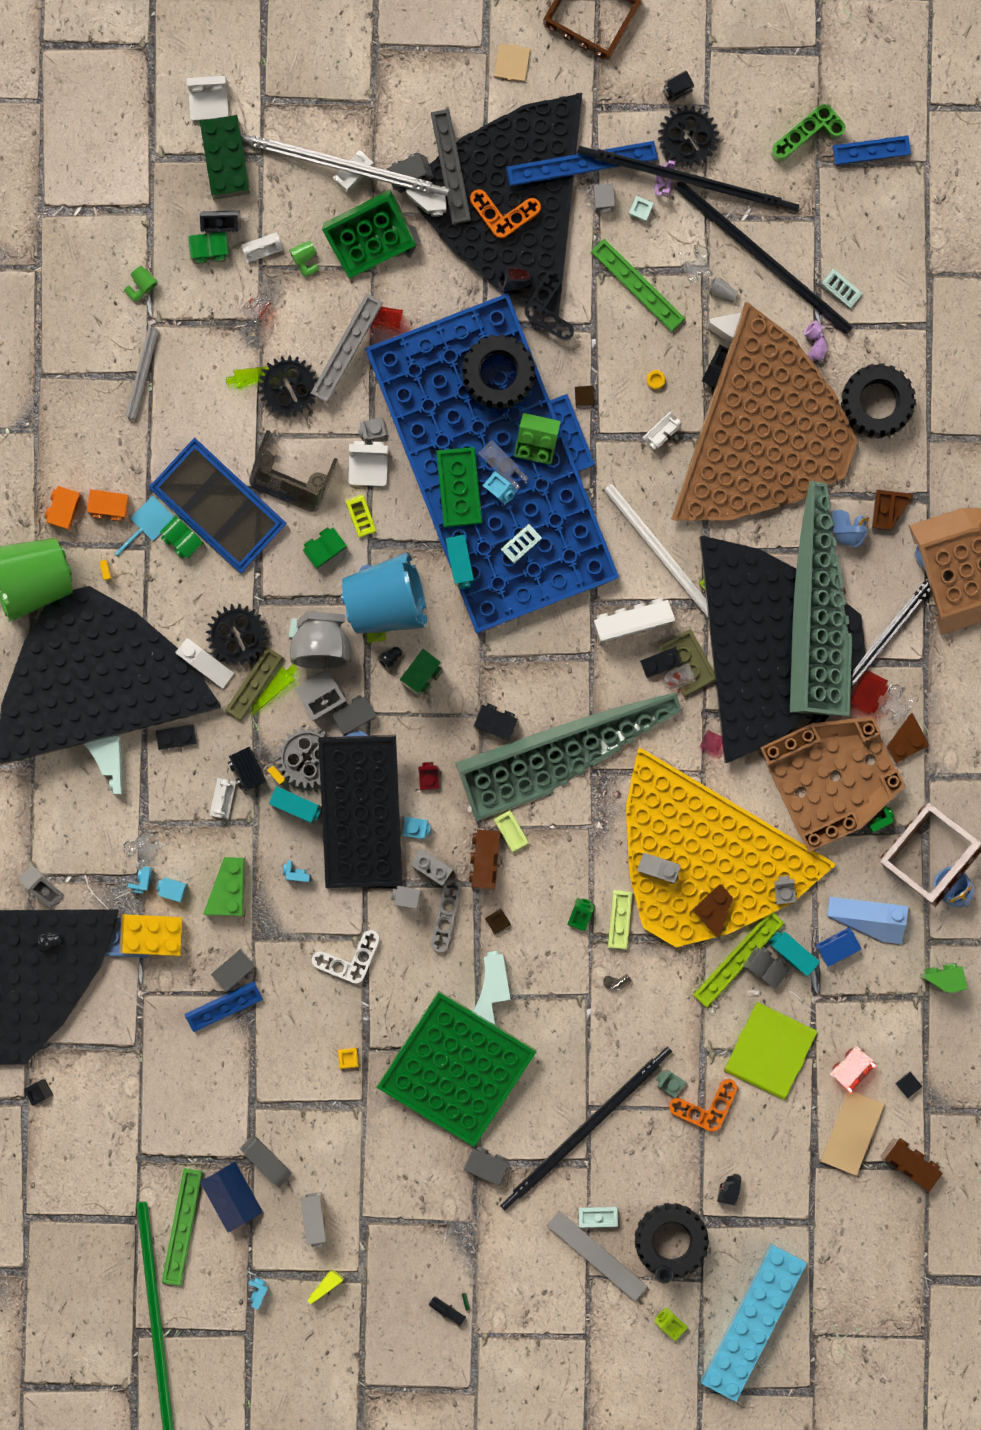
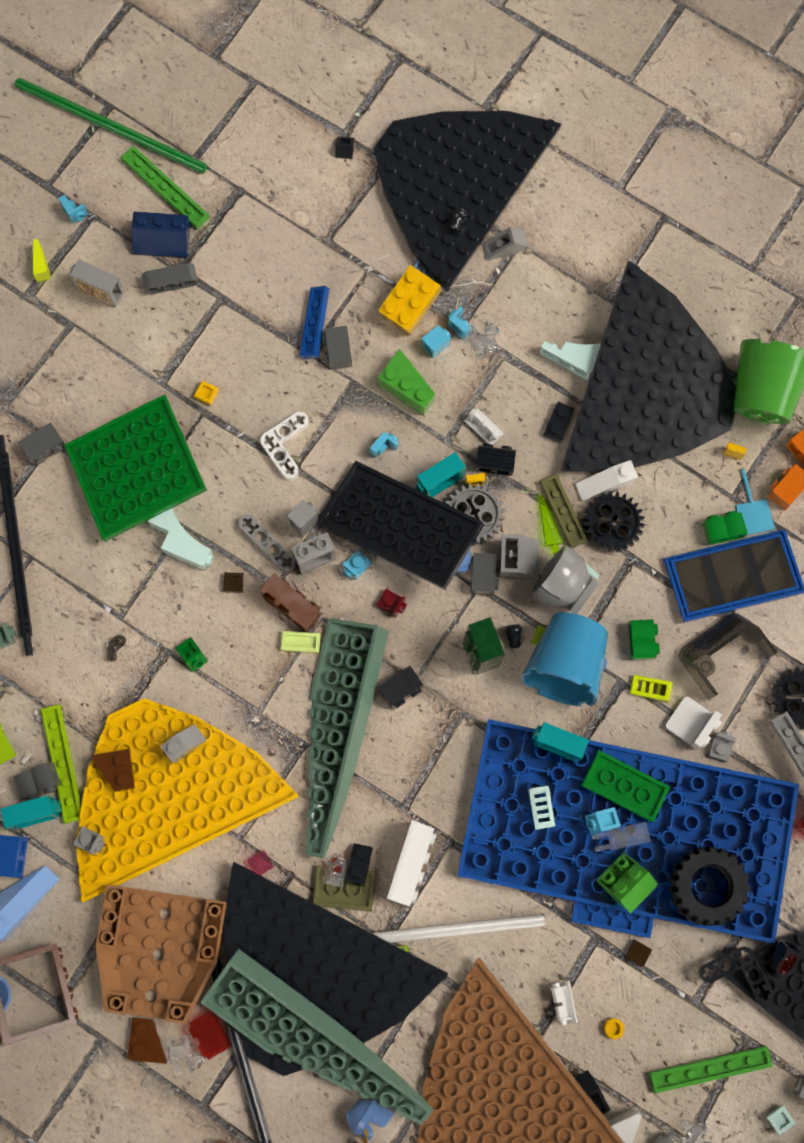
camera: 125 degrees right, 10 degrees down
yellowish green tile [608,890,633,950] -> none
green bracket [868,805,895,833] -> none

